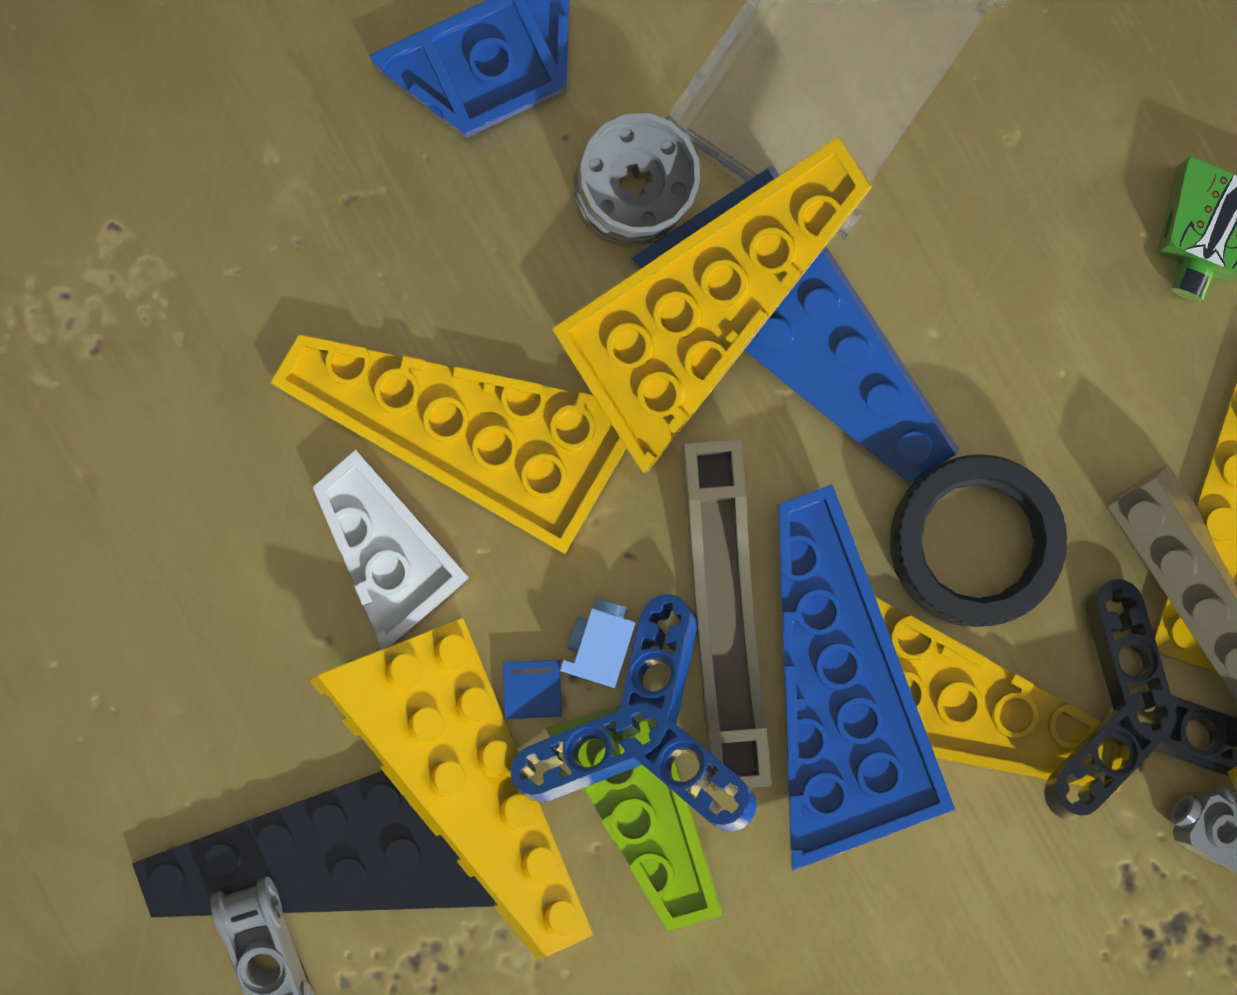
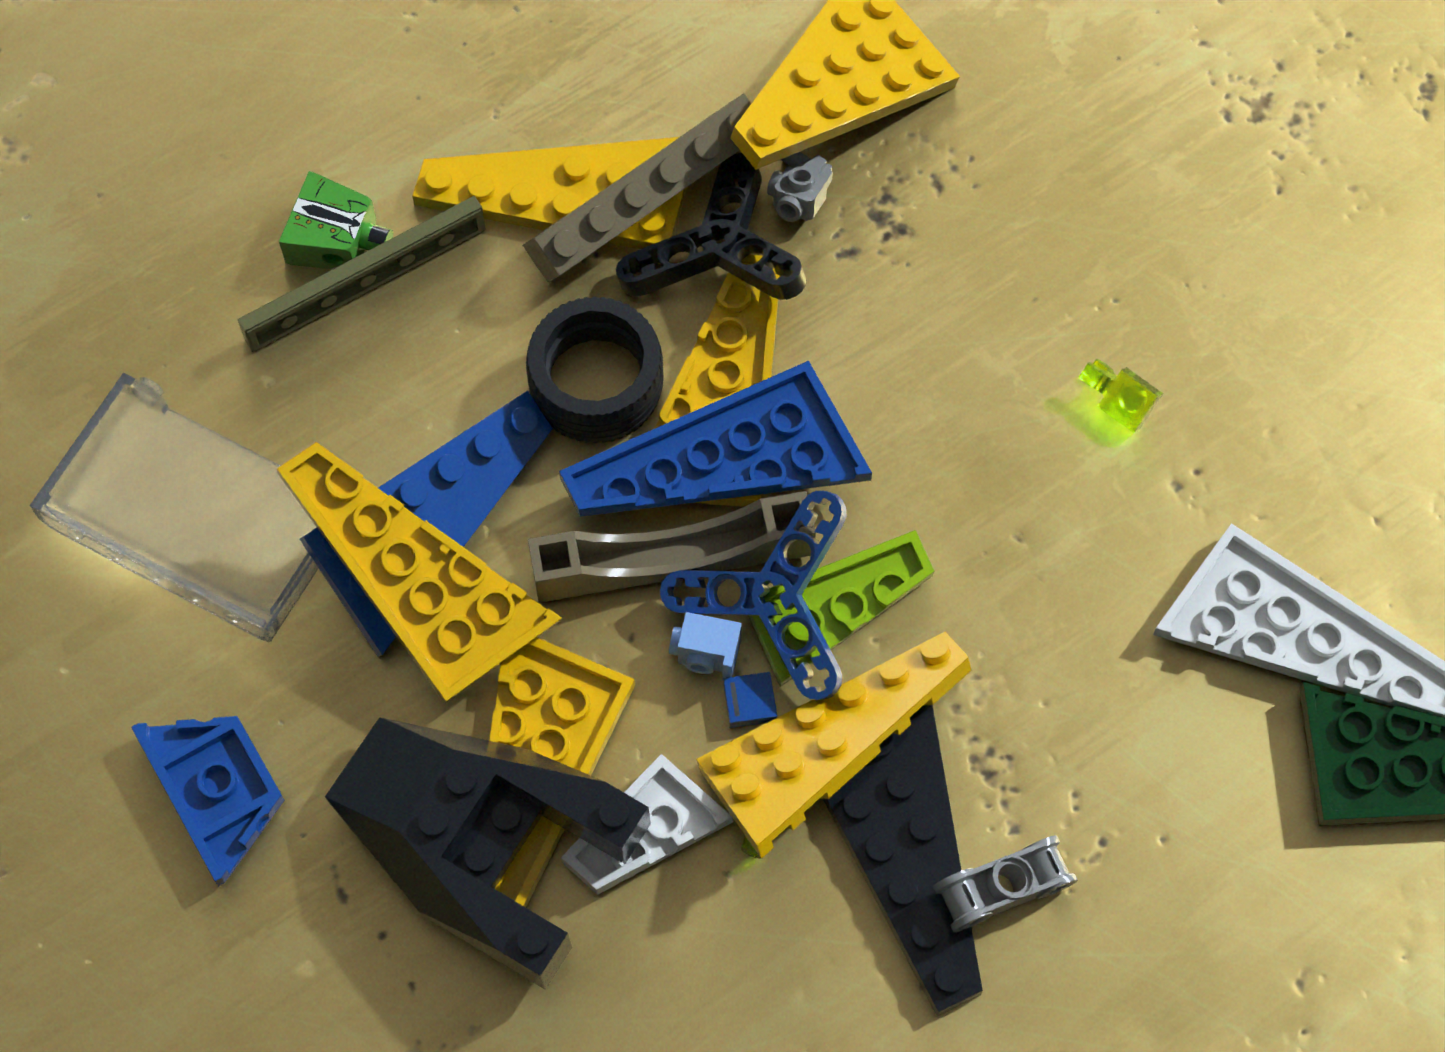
camera: 90 degrees left, 20 degrees down
light grey wheel [573,113,700,245] -> none
none -> olive tile [237,196,486,352]
none -> black wedge [325,717,651,989]

